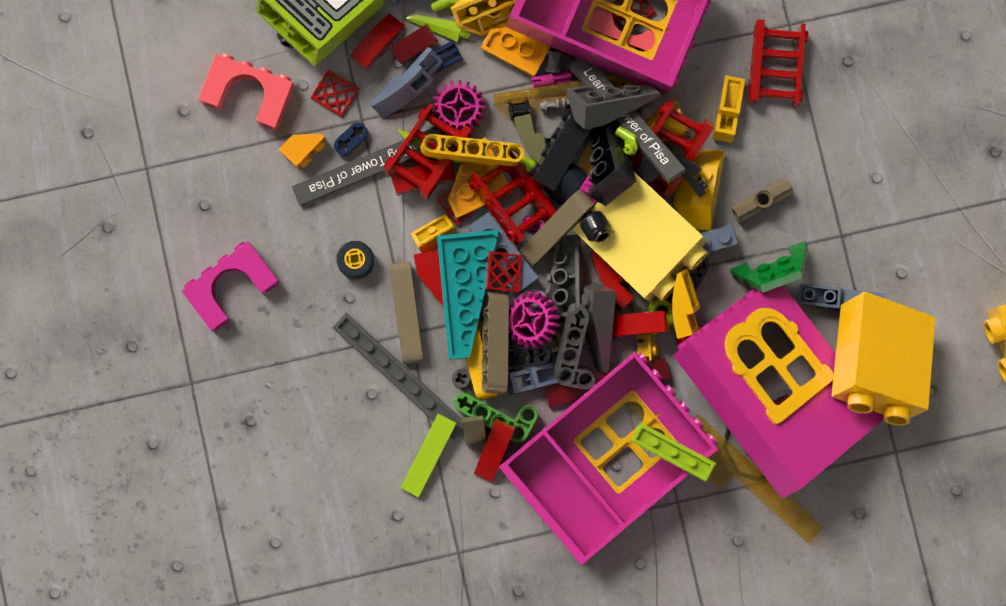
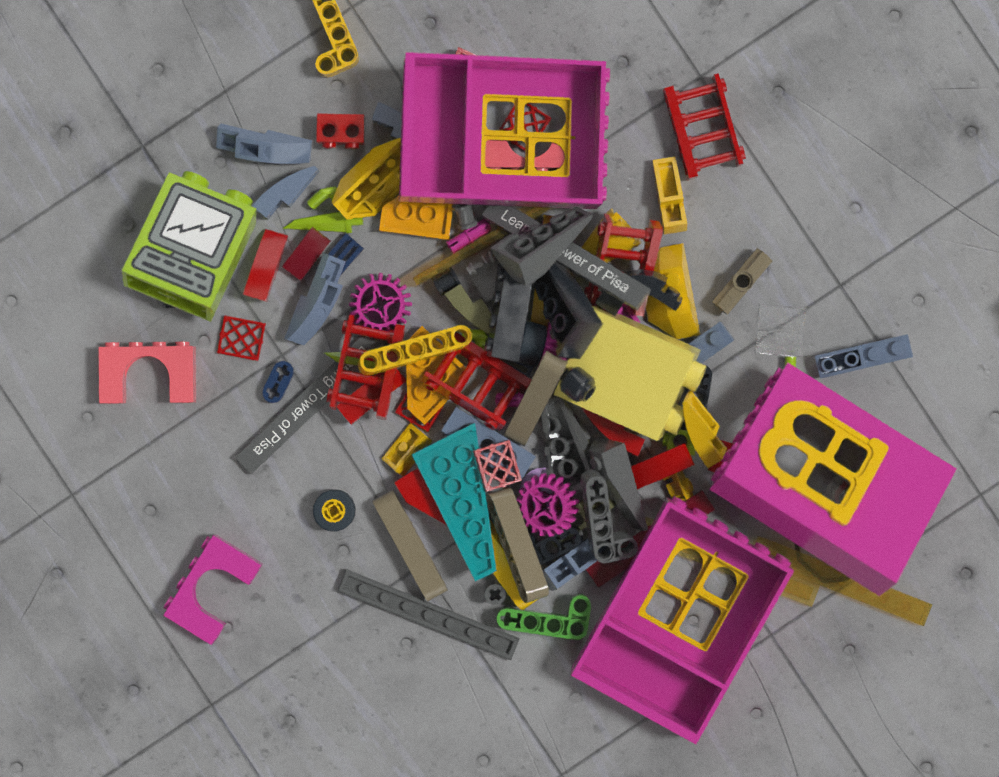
camera: 20 degrees left, 5 degrees up
light orange slope [279,134,327,170] -> none
lime tile [400,413,457,497] -> none
olive slope [462,415,487,445] -> none
red slope [474,419,516,482] -> none
lime arm [615,126,638,155] -> none
lime tile [630,422,716,482] -> none
green wing [730,241,808,293] -> none
yellow brick [831,291,936,425] -> none

